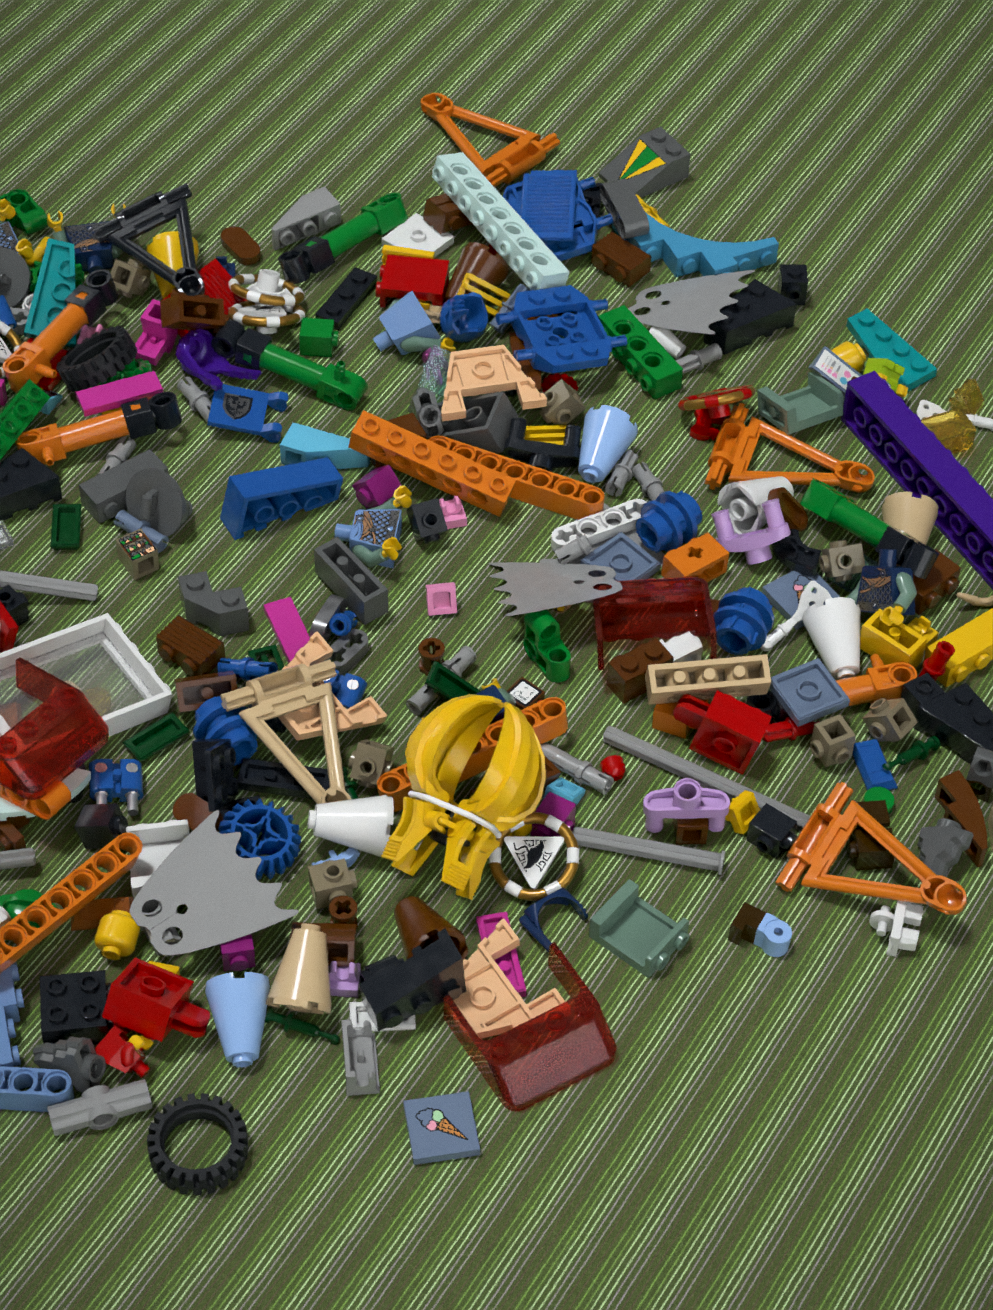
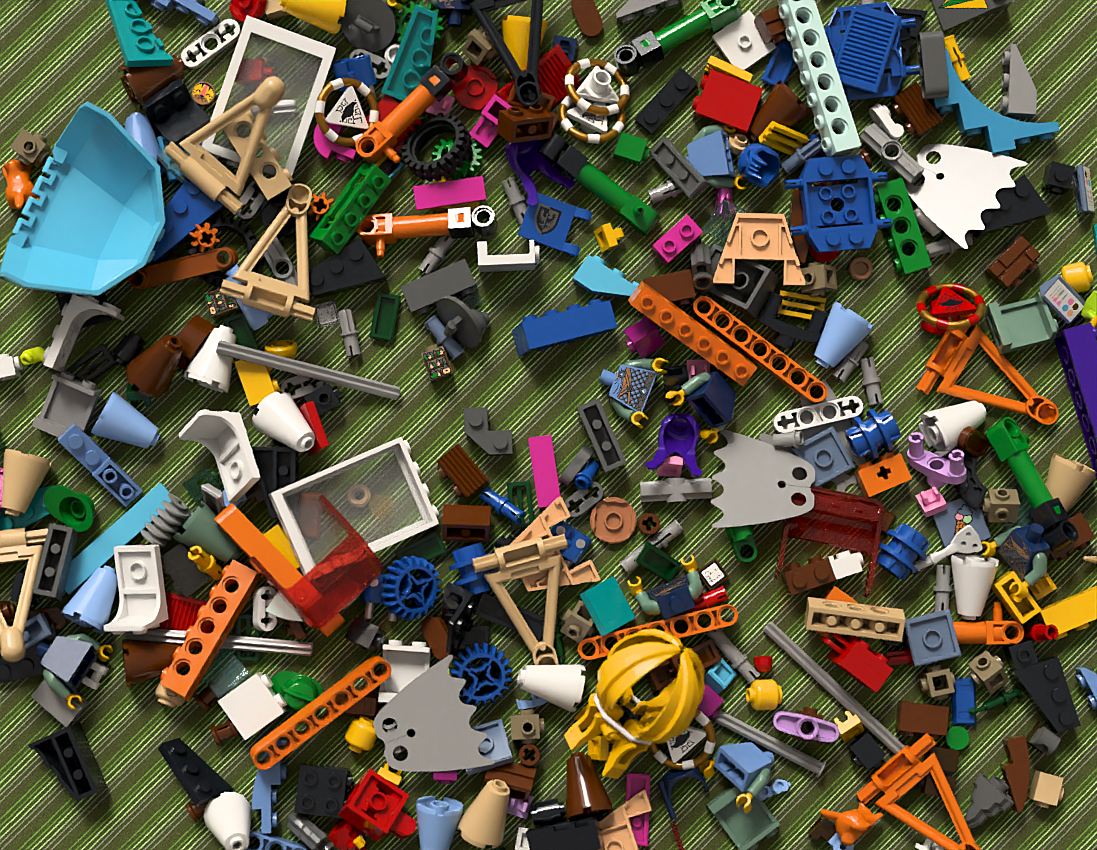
camera: 10 degrees right, 35 degrees up
none -> light grey axle [338,309,361,357]
none -> blue gear [380,556,442,620]
none -> red tile [452,64,498,111]
none -> sand blue tile [466,719,514,775]
none -> white panel [477,240,540,272]
none -> teal tile [579,576,636,636]
none -> yellow tile [588,735,615,760]
none -> nougat tile [590,497,637,544]
none -> yellow tile [594,223,624,253]
none -> light grey piece [640,478,712,503]
none -> dark purple hair [645,412,702,478]
none -> light grey pin [647,179,683,204]
none -> dark grey tile [649,136,709,201]
none -> dark pink brick [651,214,703,267]
none -> dark blue torso [666,370,736,444]
none -> medium blue torso [699,742,774,813]
none -> yellow head [745,679,783,711]
none -> light blue piece [756,779,791,801]
none -> blue tile [761,41,795,87]
none -> orange animal [820,801,883,846]
none -> medium nougat tile [848,257,873,281]
none -> light grey piece [859,123,924,185]
none -> white plate [869,104,904,141]
none -> reddish brown brick [895,701,949,739]
none -> bright pink tile [915,486,947,518]
none -> light grey pin [933,565,952,612]
none -> reddish brown brick [985,236,1041,291]
none -> light grey slope [1000,44,1037,119]
none -> sand blue slope [1073,165,1095,215]

